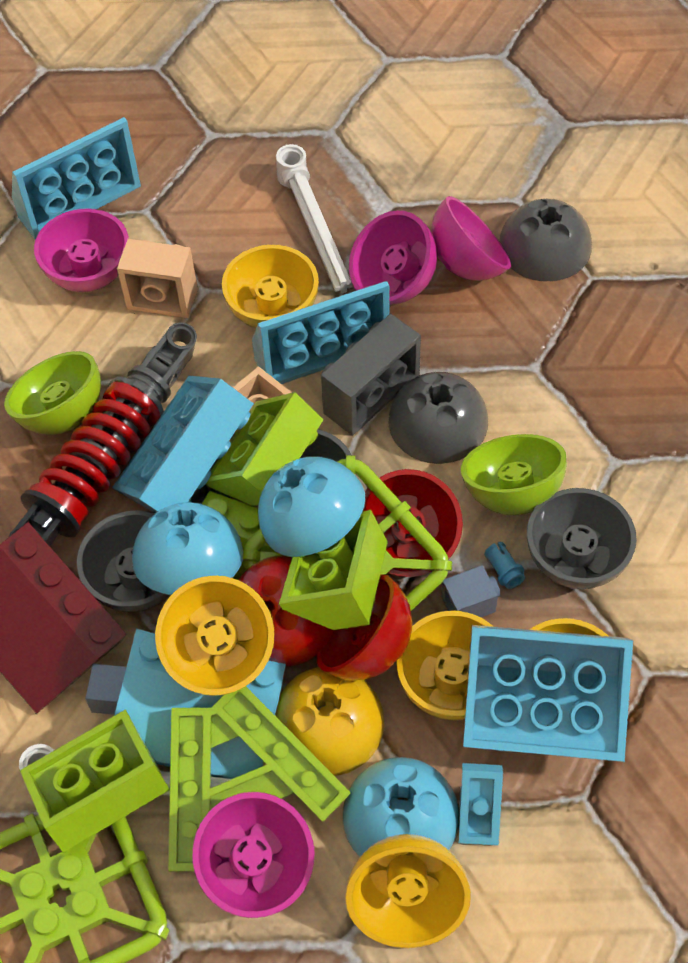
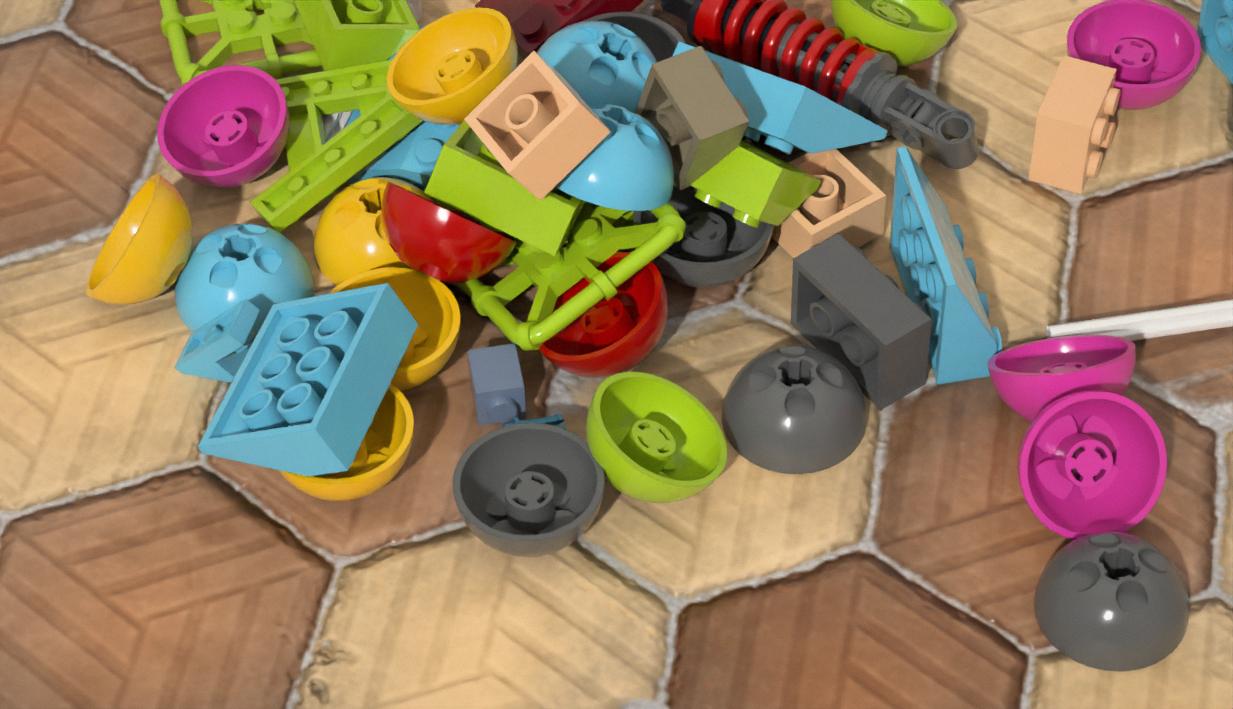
camera: 100 degrees right, 10 degrees down
yellow piece [222,245,319,328] -> none
none -> light nougat brick [464,51,611,201]
none -> dark tan slope [634,46,749,190]

